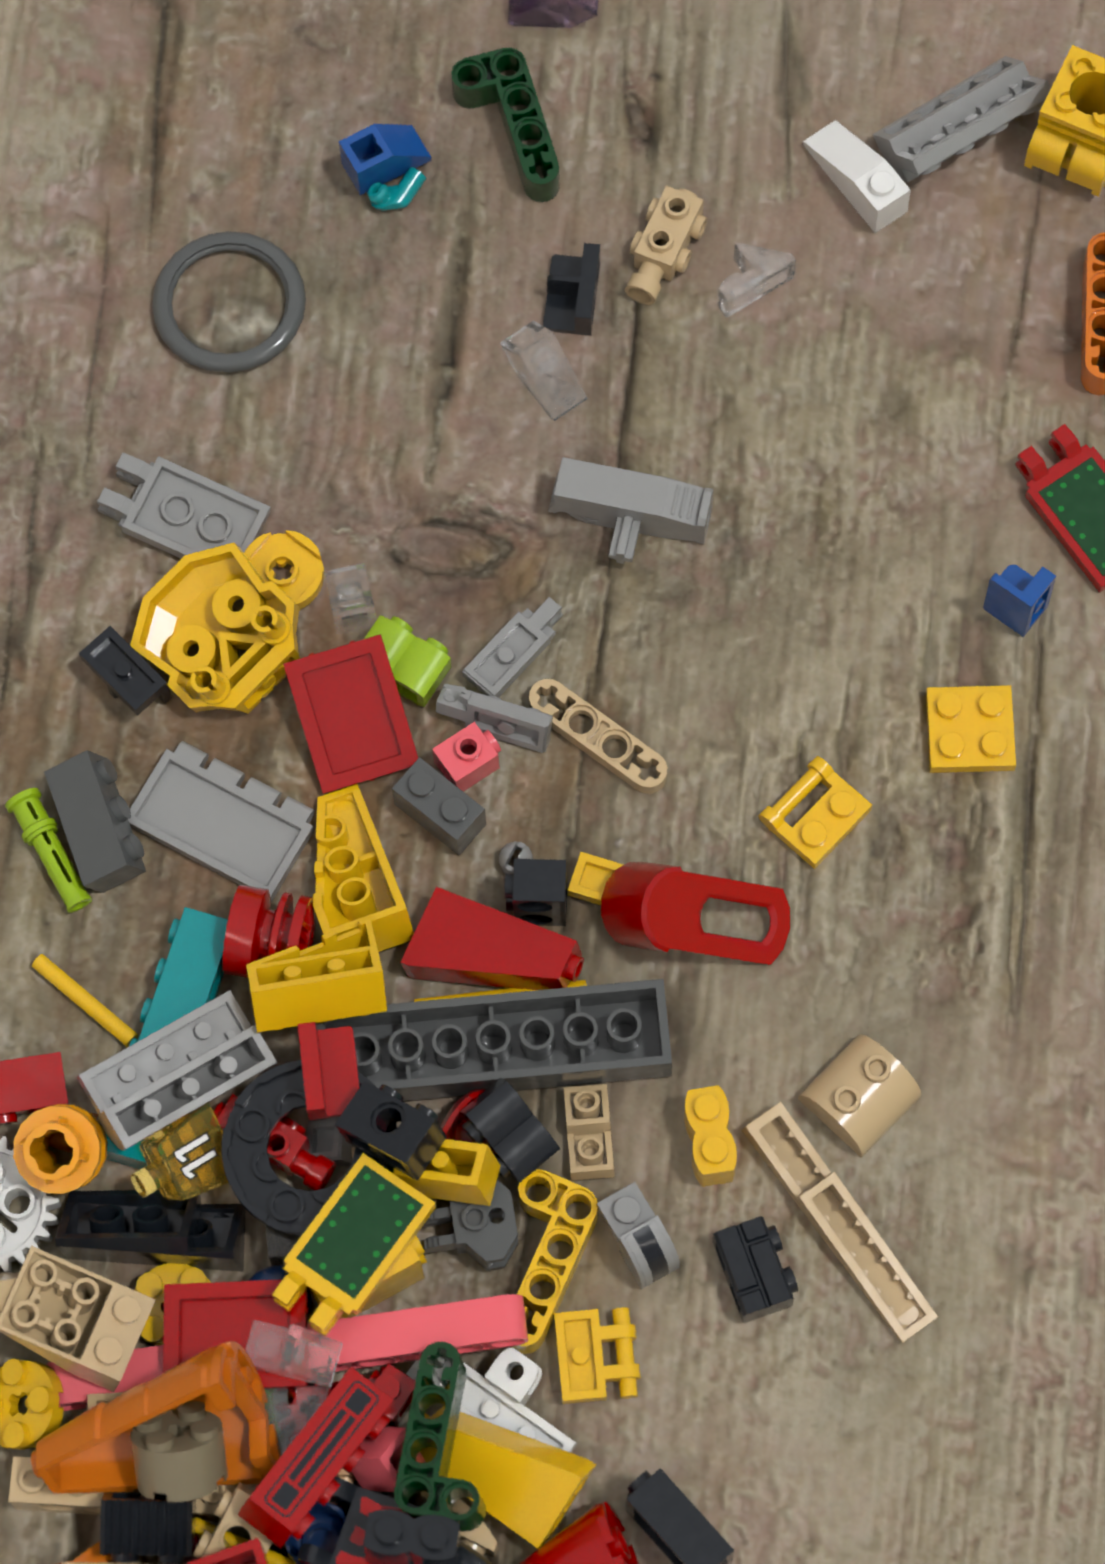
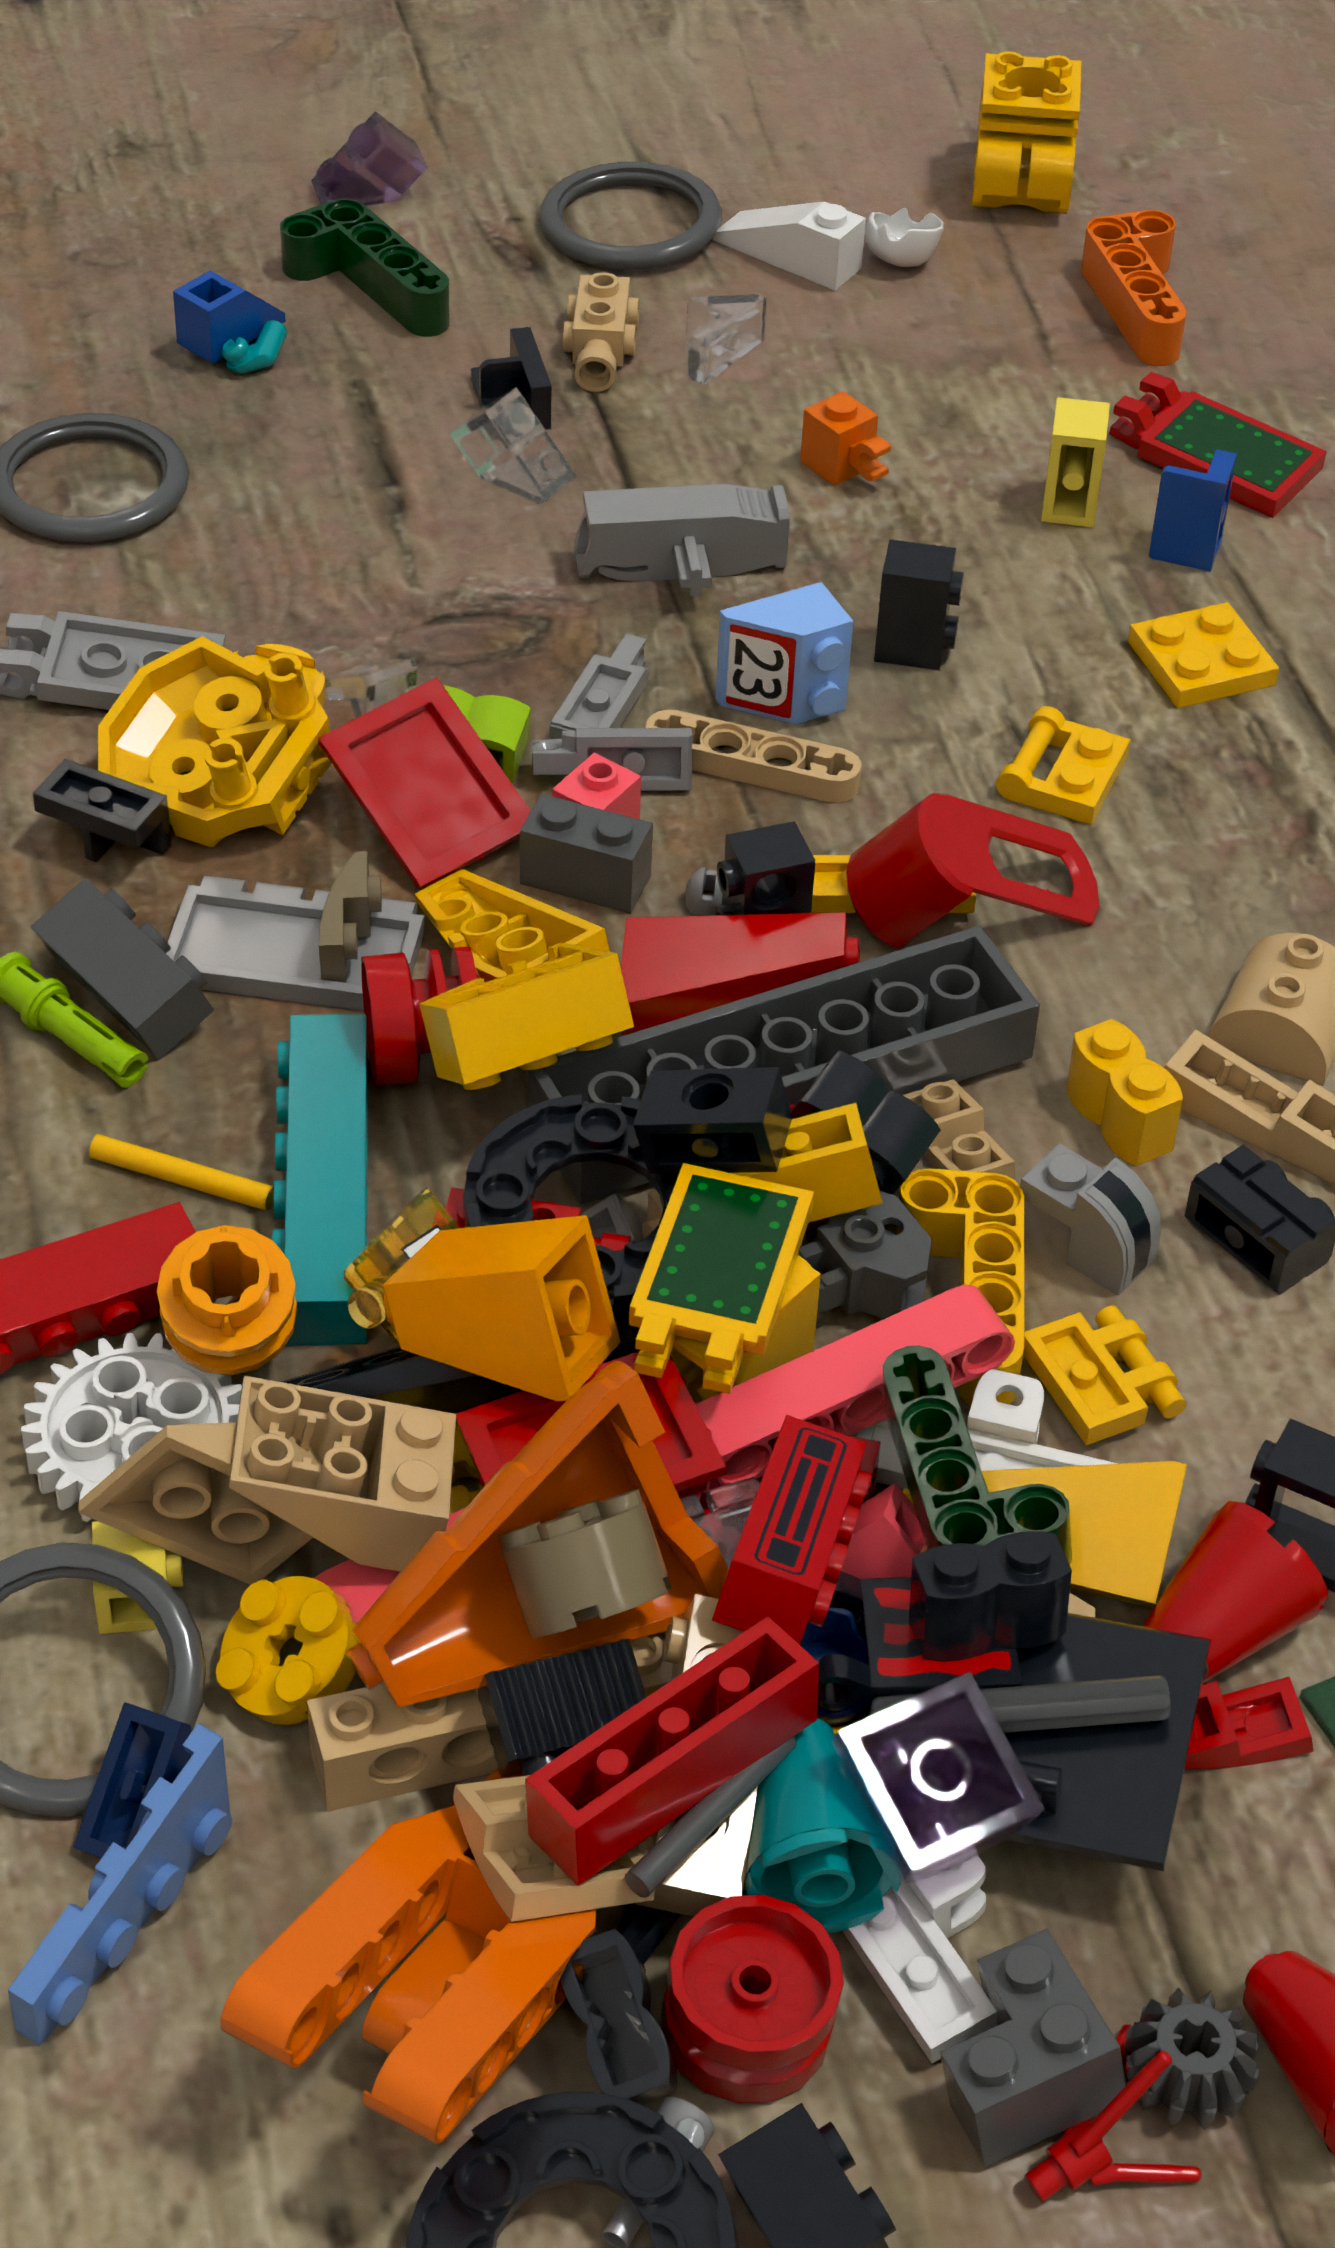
camera: 25 degrees left, 25 degrees down
light grey brick [77,990,277,1151] -> none
clear slope [245,1320,343,1388] -> none
red panel [297,1022,360,1120] -> none
light grey brick [872,56,1051,183] -> none
none -> dark tan slope [318,851,382,983]
none -> light orange slope [383,1215,621,1401]
none -> dark grey wedge [538,162,722,270]
none -> light blue slope [715,582,853,724]
none -> orange brick [800,391,891,486]
none -> white hair [865,208,944,267]
none -> black brick [874,539,964,670]
none -> light yellow brick [1041,397,1110,528]

